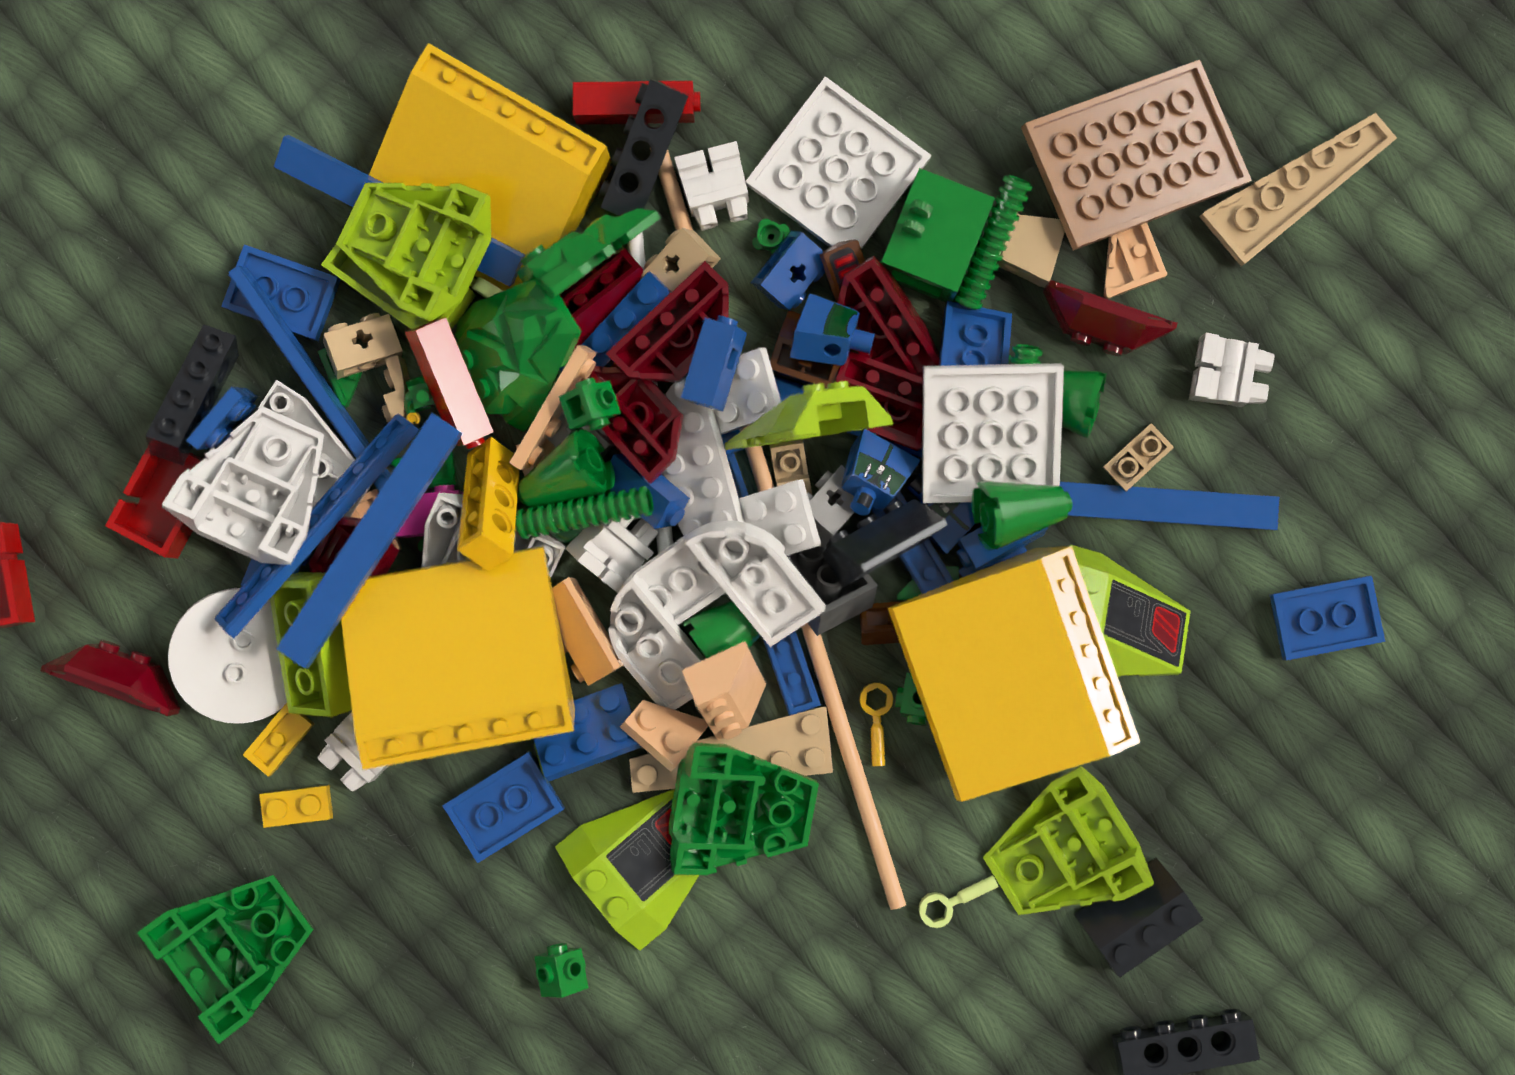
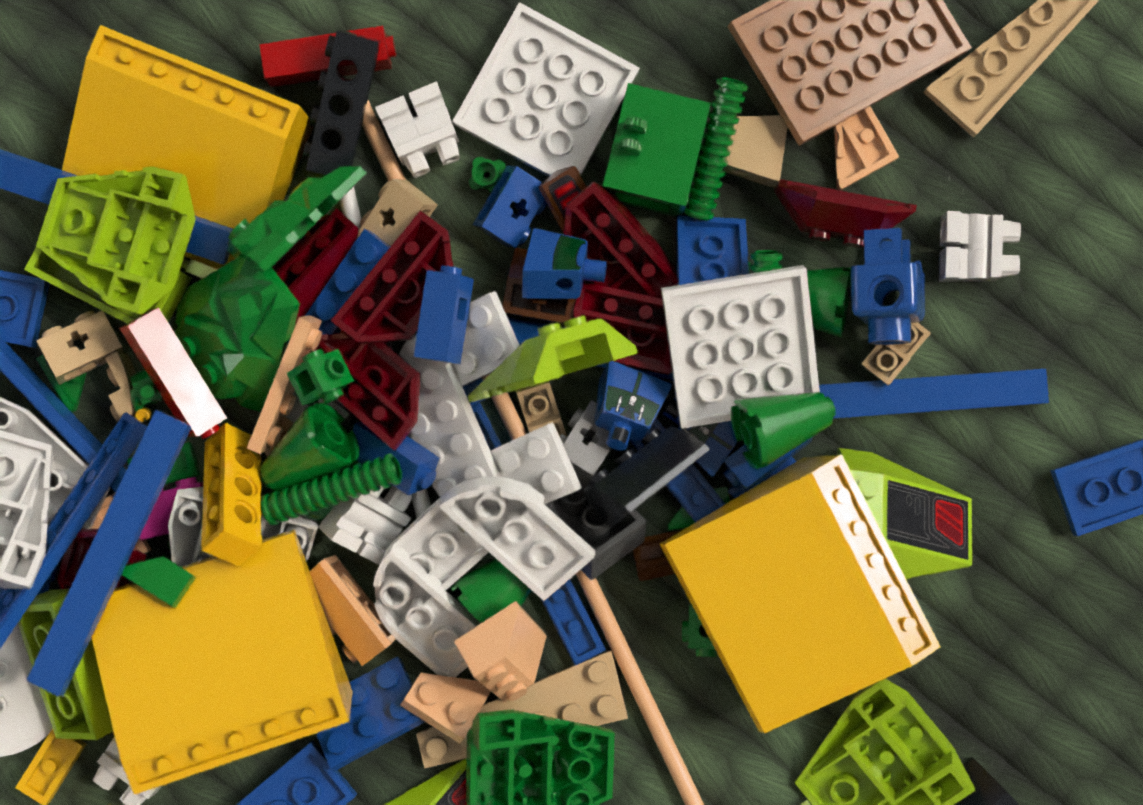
camera: 10 degrees left, 0 degrees up
yellow piece [859,682,893,766] -> none
none -> green tile [121,556,196,608]
none -> blue piece [851,228,925,345]

